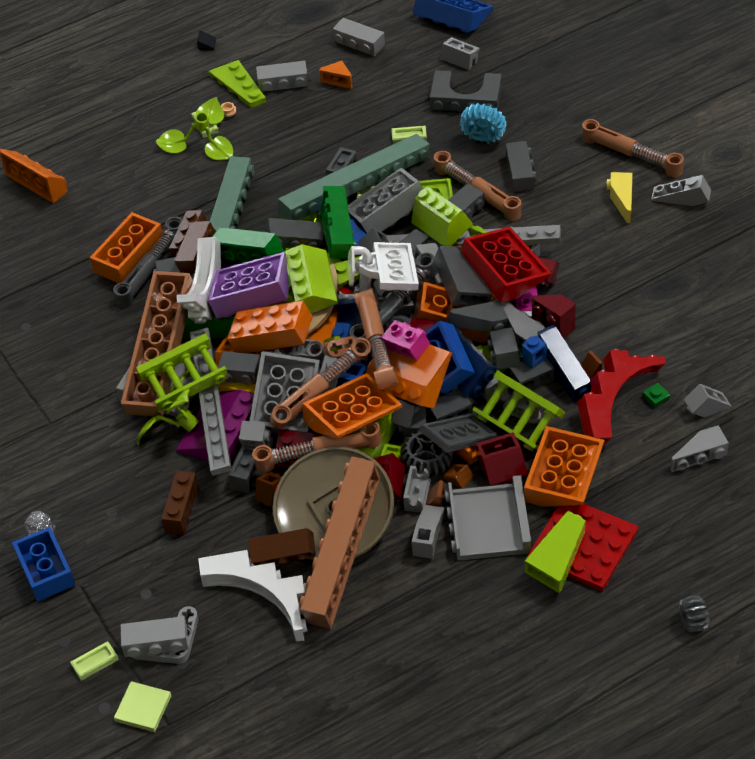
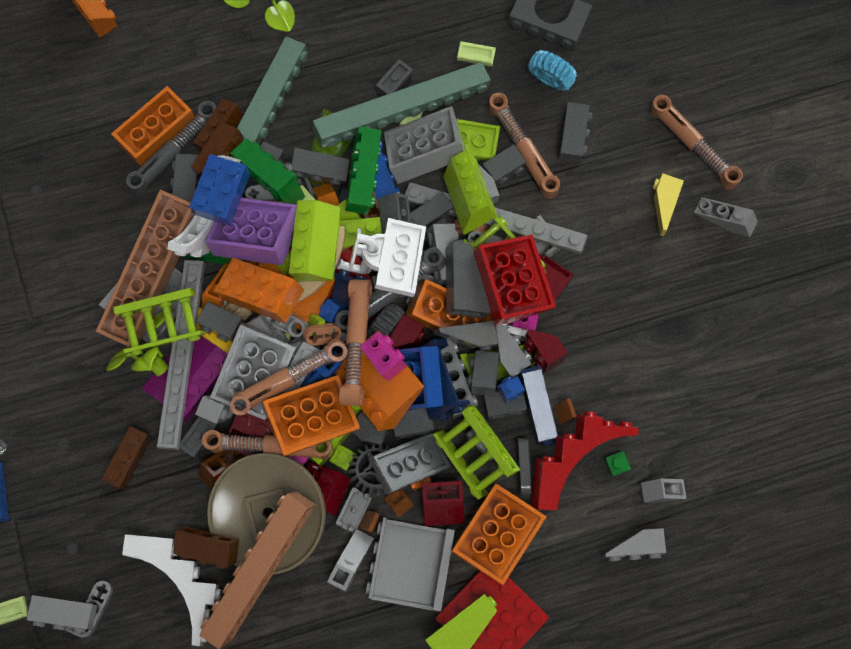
camera: 10 degrees right, 25 degrees up
none -> blue brick [189,154,251,226]
none -> dark grey beam [517,438,531,495]

